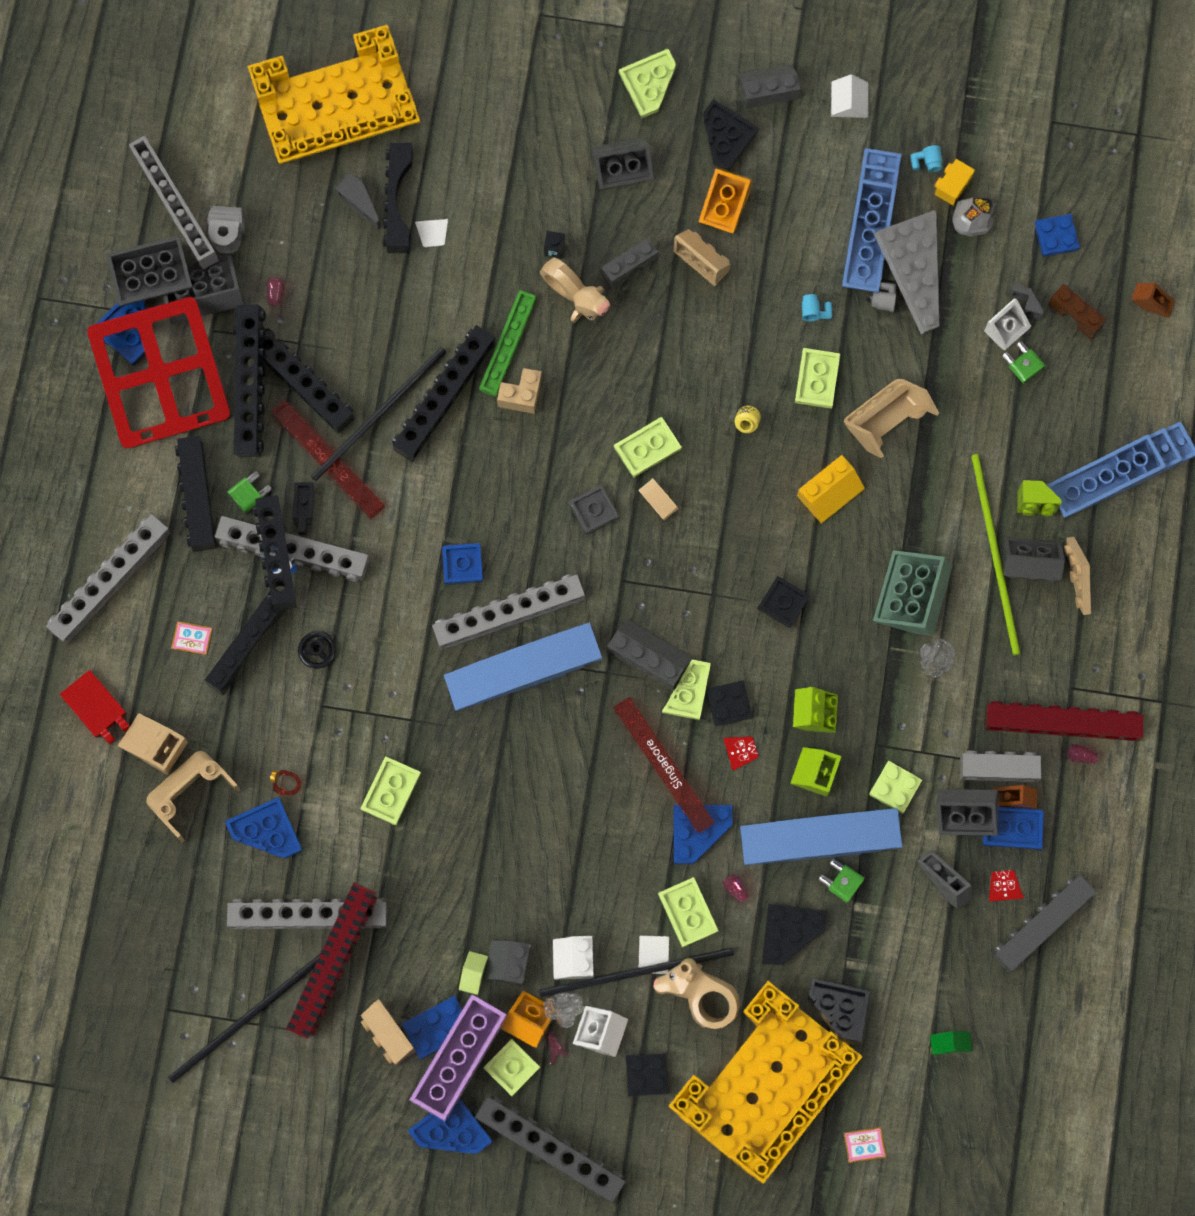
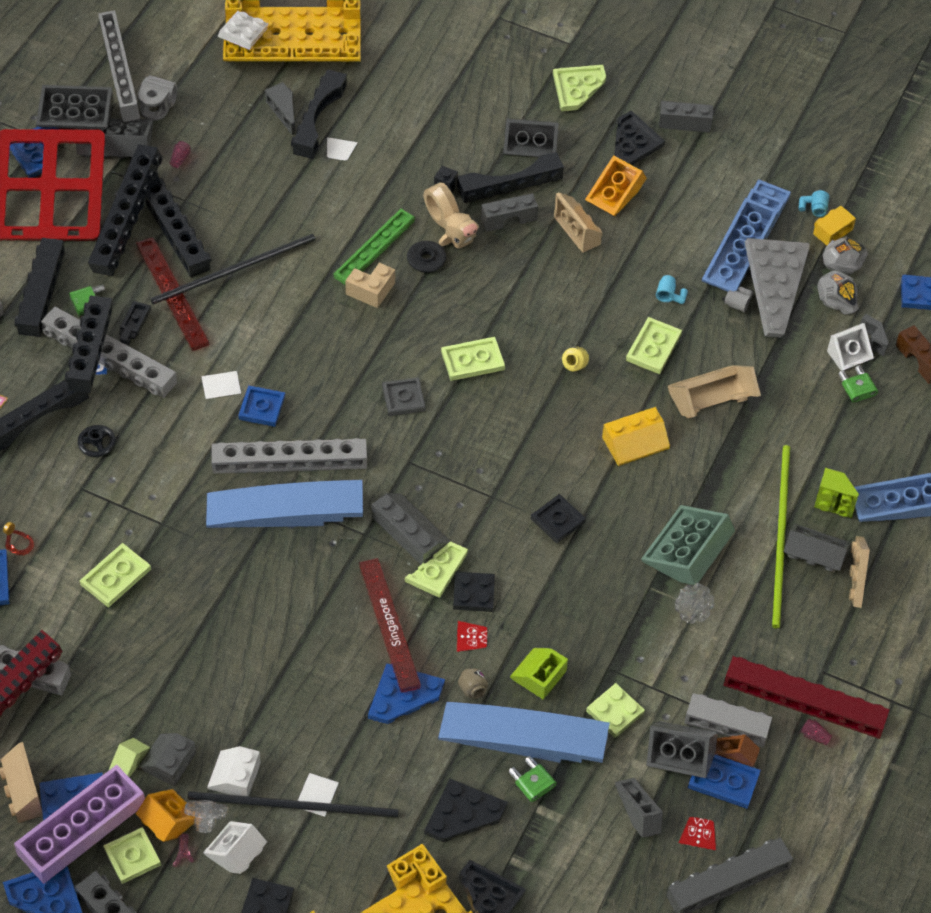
camera: 15 degrees right, 20 degrees down
black brick [392,325,495,462] -> none
tan slope [638,479,678,520] -> none
tan animal [653,958,741,1029] -> none
yellowish green plate [658,877,718,948] -> none
clear pink cone [722,873,749,903] -> none
lime slope [793,687,838,733] -> none
white slope [831,74,868,118] -> none
none -> white sticker [201,371,241,399]
none -> white plate [218,11,269,50]
none -> black wheel [407,241,446,273]
none -> black arch [457,152,564,203]
none -> dark tan head [458,668,488,699]
none -> light grey helmet [818,270,859,315]

